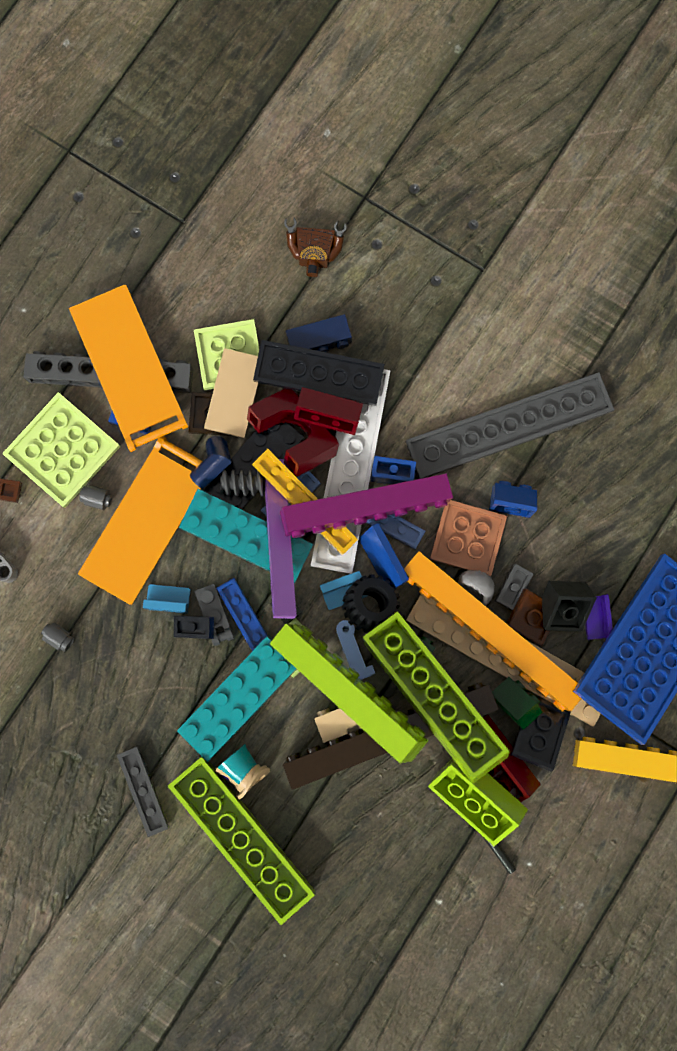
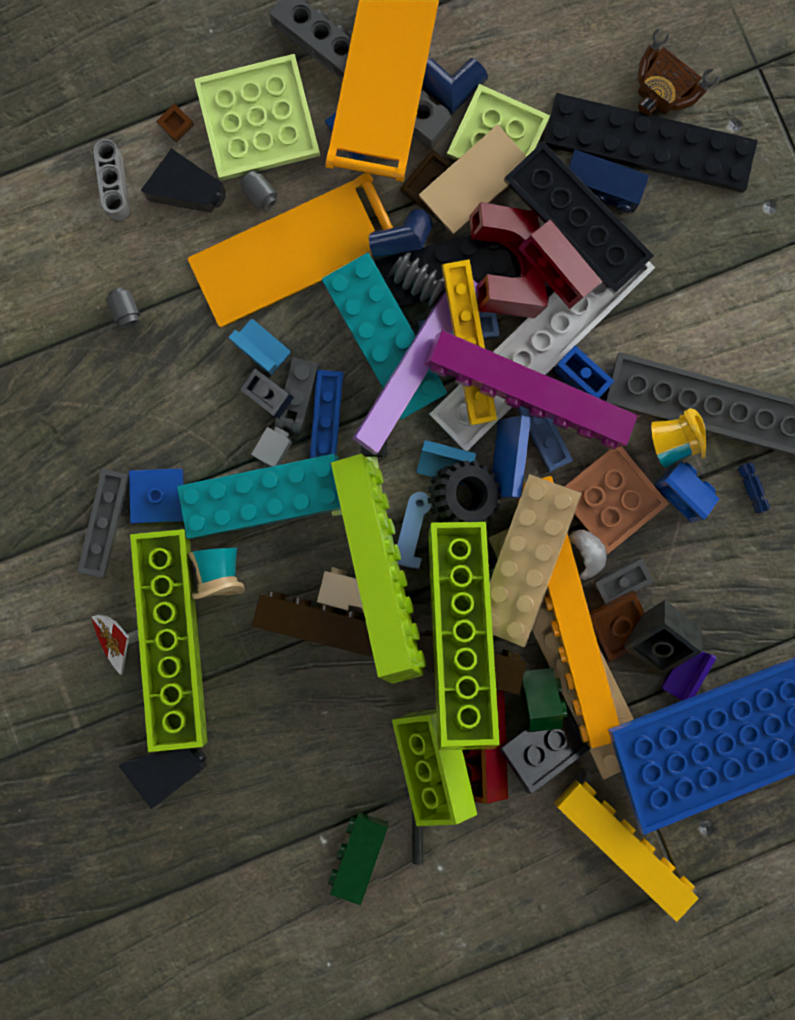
camera: 30 degrees right, 5 degrees up
none -> shield [91,614,139,675]
none -> black slope [119,747,207,809]
none -> blue plate [129,468,184,524]
none -> black slope [141,148,226,213]
none -> light grey brick [251,427,292,467]
none -> dark green brick [328,811,388,906]
none -> dark blue brick [422,58,488,115]
none -> tan plate [490,474,582,647]
none -> black plate [544,93,758,193]
none -> yellow hat [651,408,706,468]
none -> dark blue axle [738,462,770,513]

